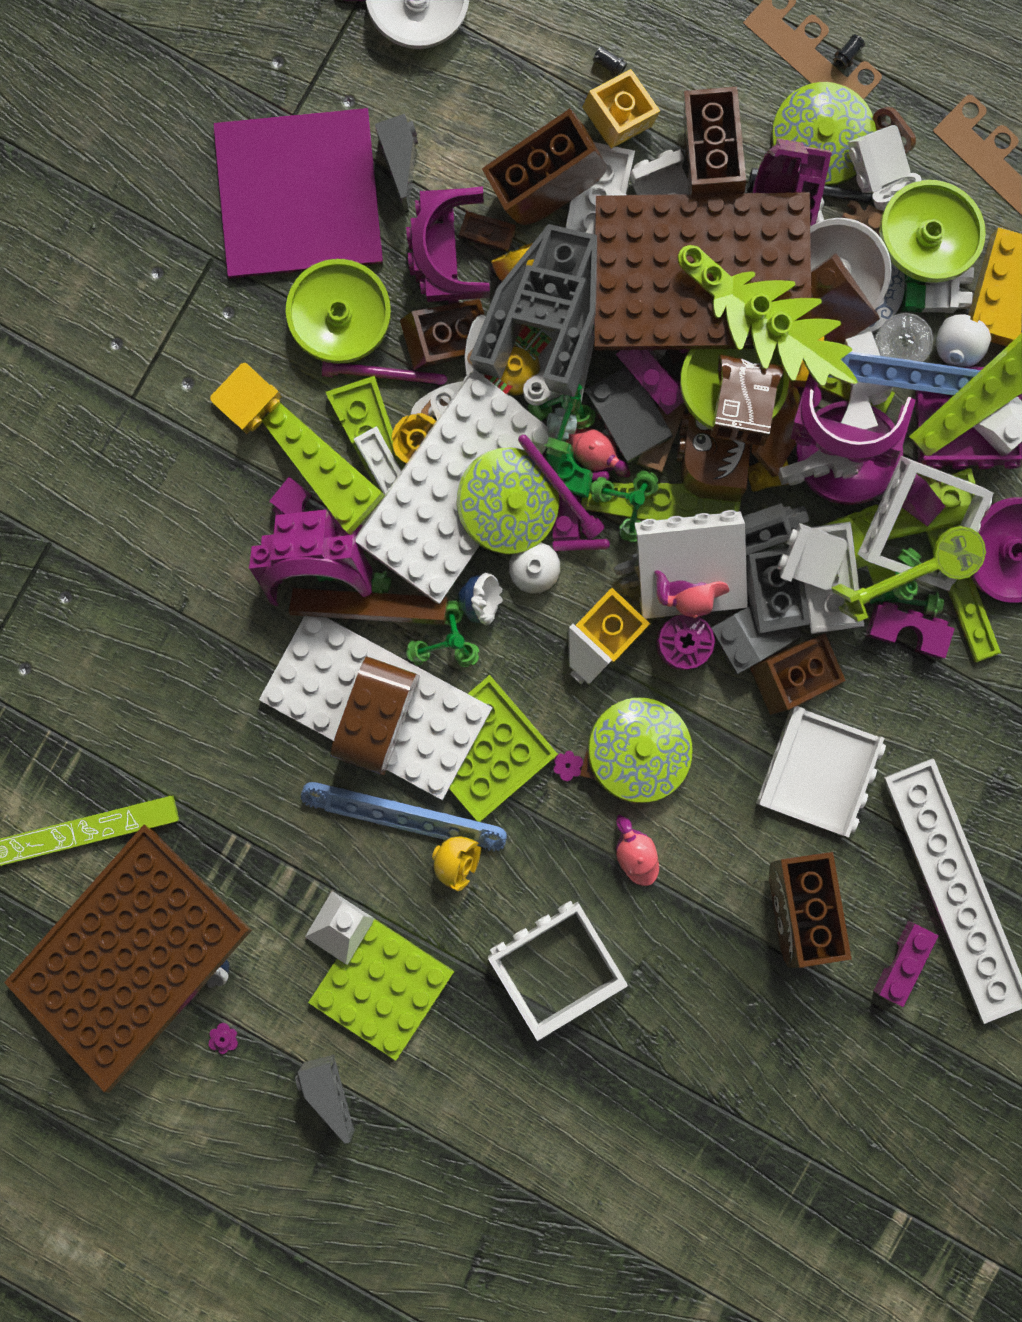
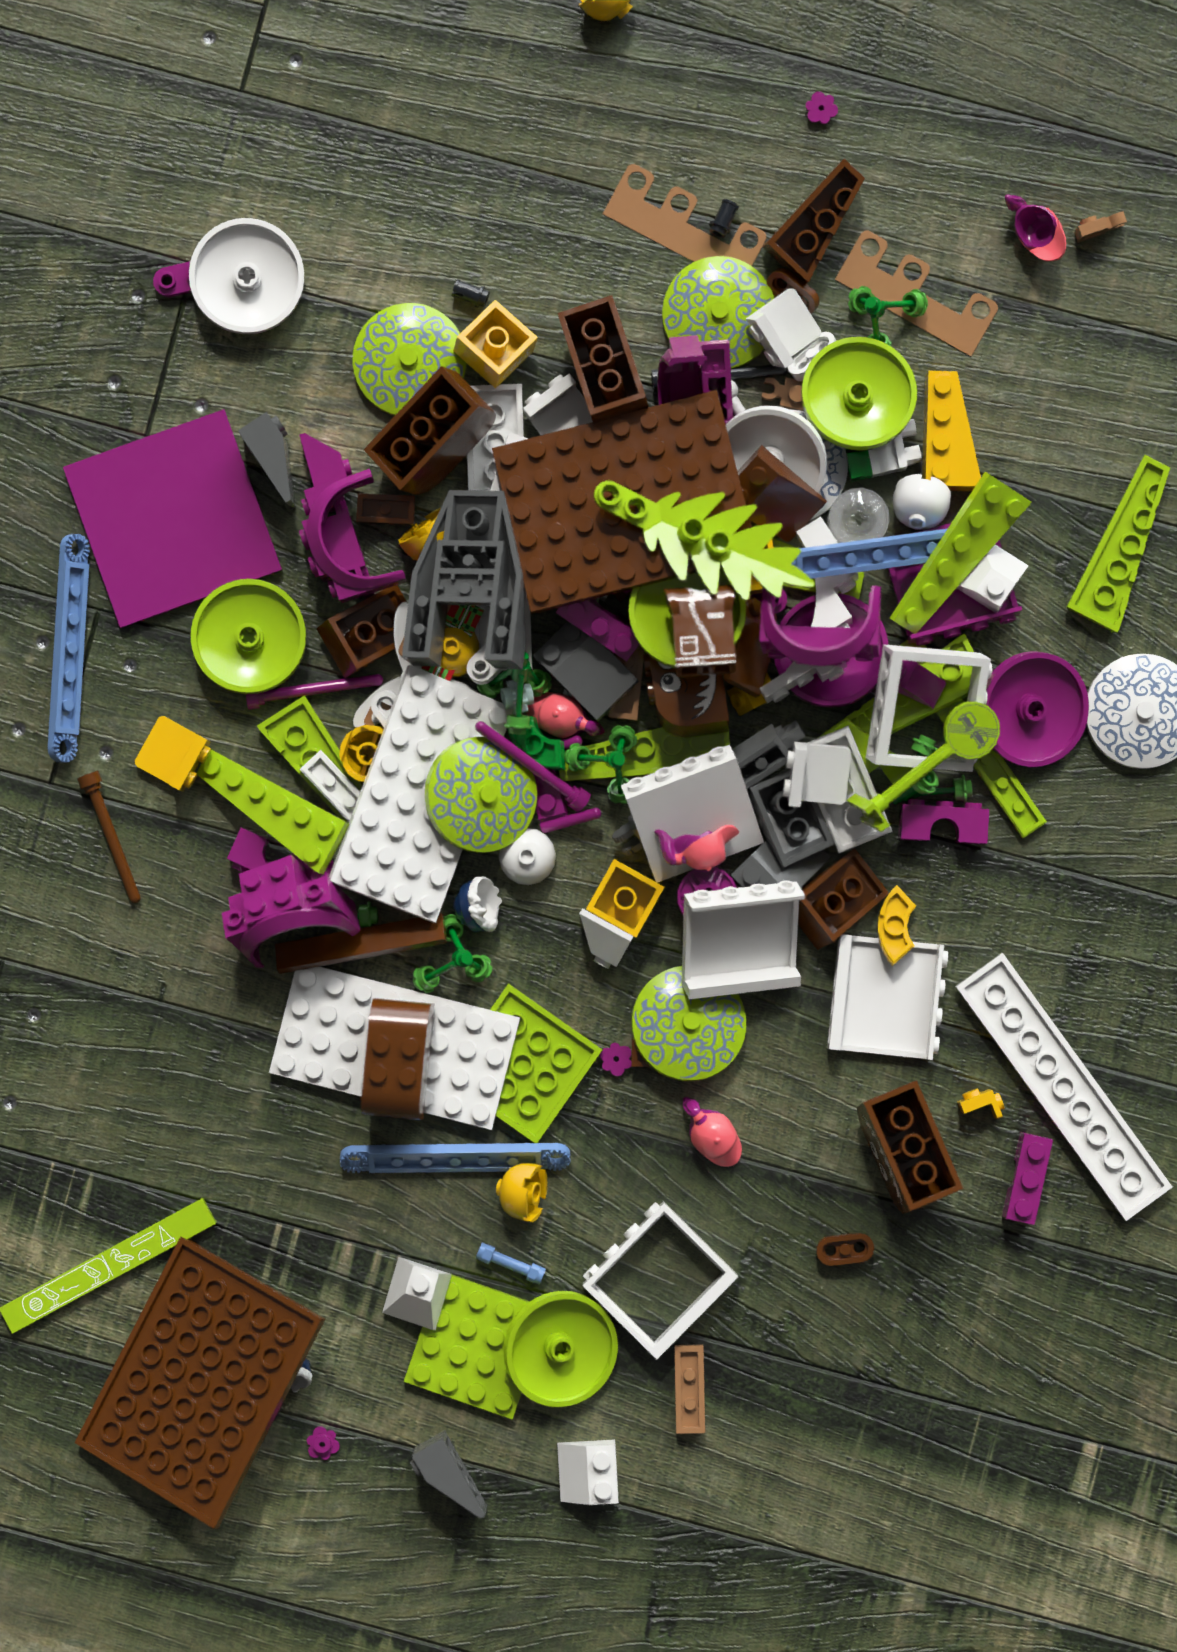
camera: 15 degrees left, 0 degrees up
none -> medium blue plate [48,534,90,762]
none -> reddish brown piece [77,771,141,904]
none -> magenta slope [299,433,353,487]
none -> lime dish [352,303,467,416]
none -> medium blue bar [476,1242,546,1284]
none -> lime dish [504,1291,618,1407]
none -> white slope [557,1440,618,1505]
none -> medium nougat plate [674,1345,705,1434]
none -> white panel [682,881,805,999]
none -> reddish brown wedge [762,158,865,284]
none -> reddish brown plate [816,1232,874,1266]
none -> plant [848,286,928,346]
none -> yellow tile [877,885,916,966]
none -> yellow bracket [957,1088,1005,1119]

